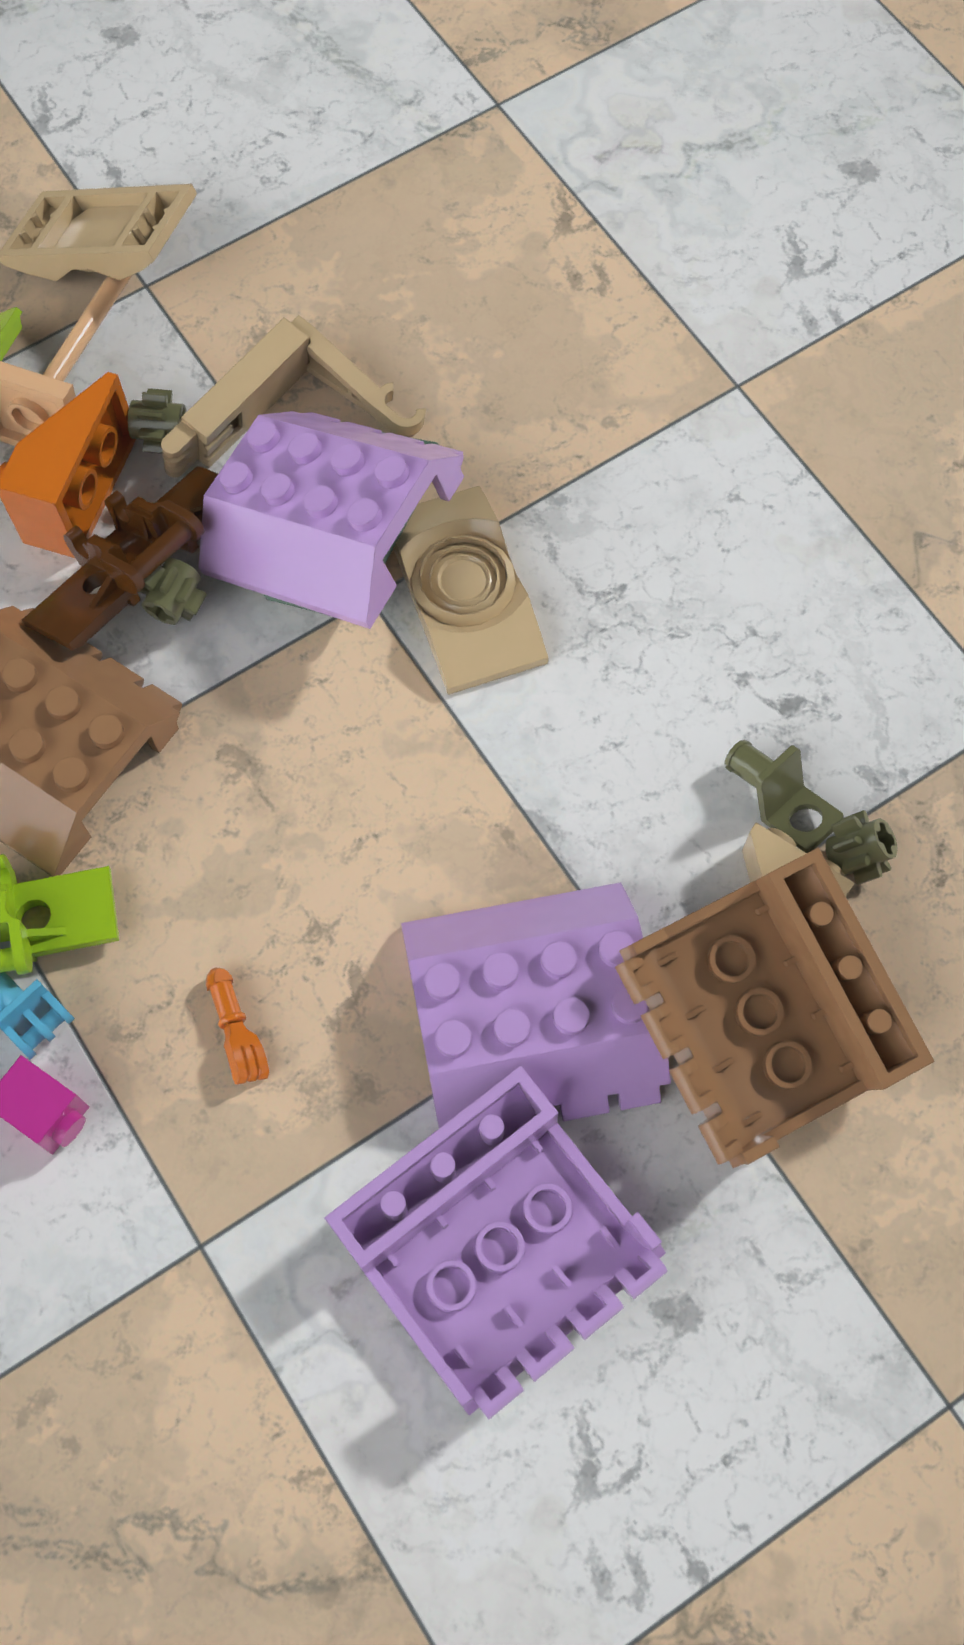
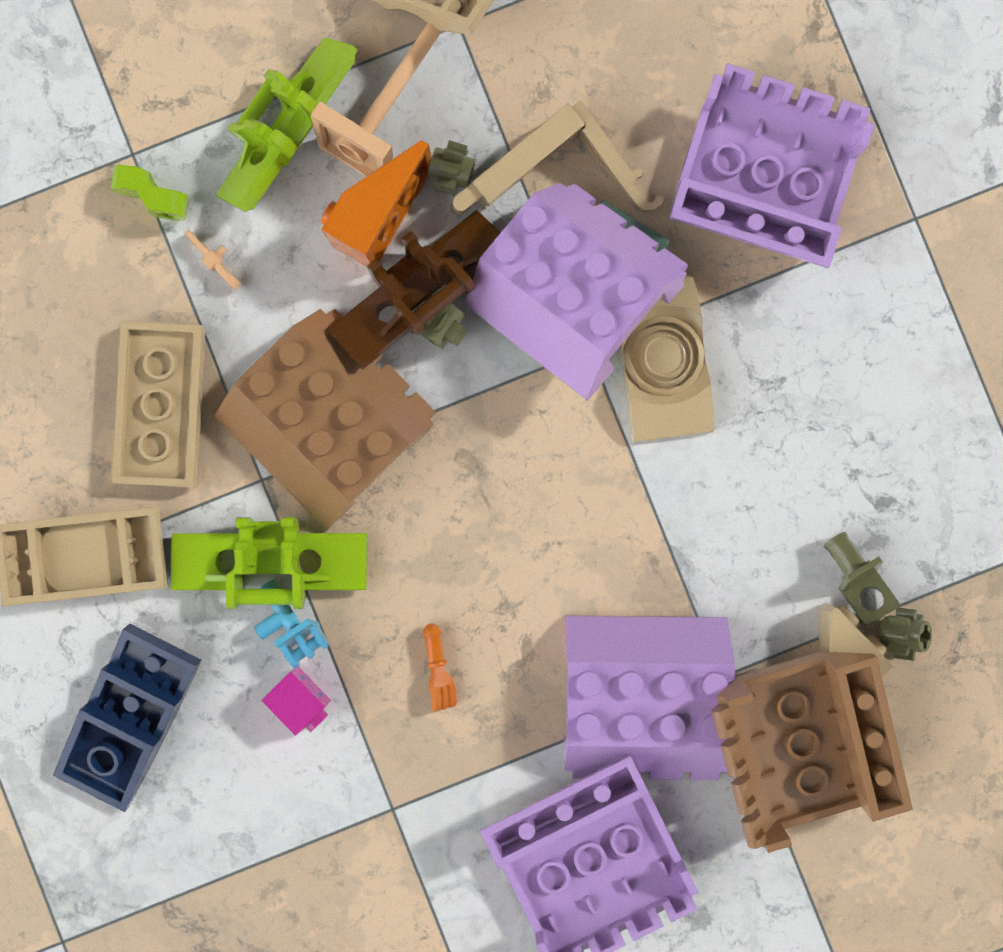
camera: 15 degrees right, 20 degrees up
none -> lavender slope [669,63,875,268]

